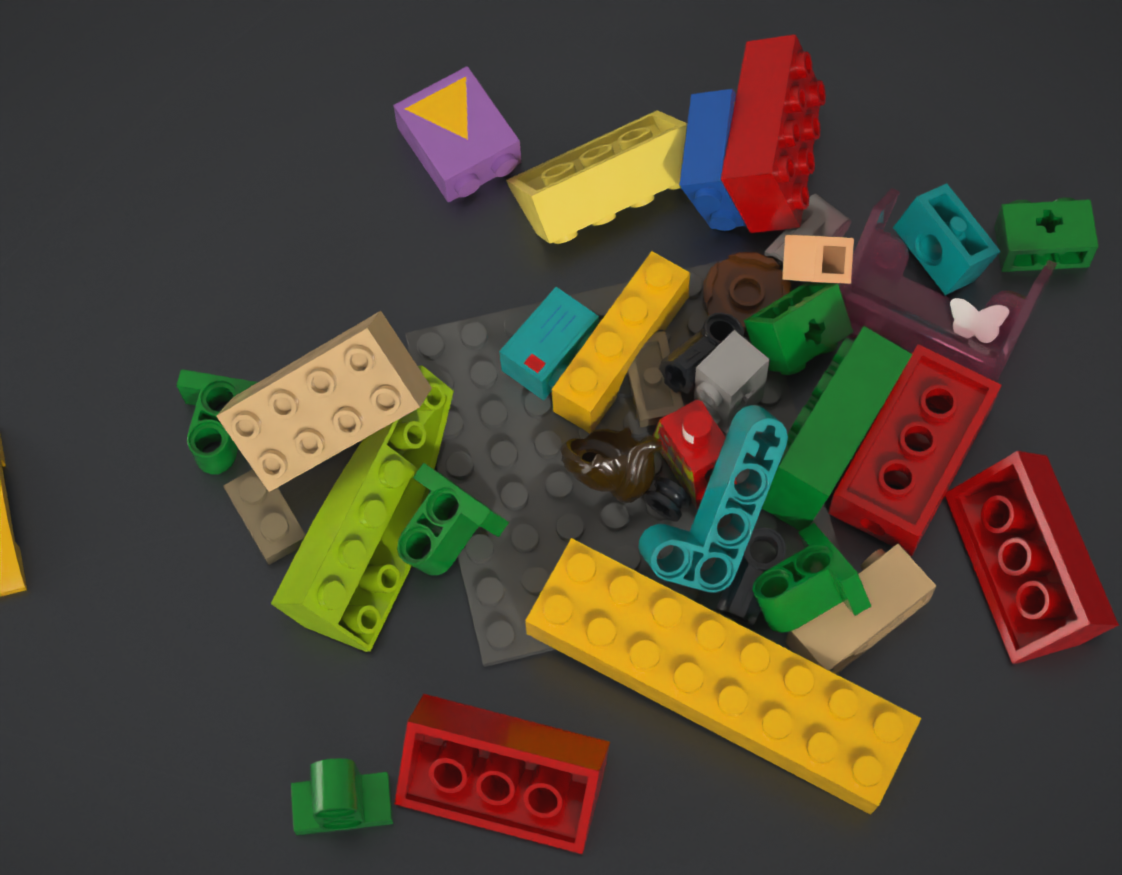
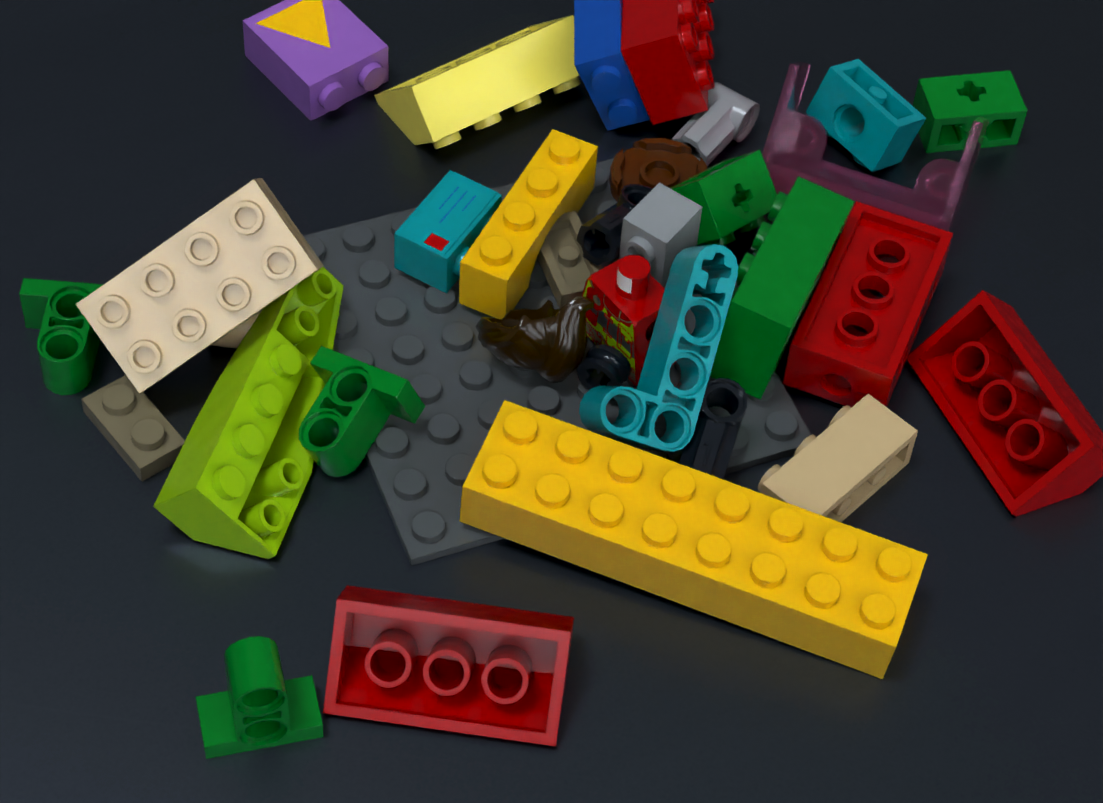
camera: 15 degrees left, 15 degrees down
green tile [752,523,872,633] -> none
light nougat brick [782,235,854,284] -> none
white sticker [950,298,1009,343] -> none

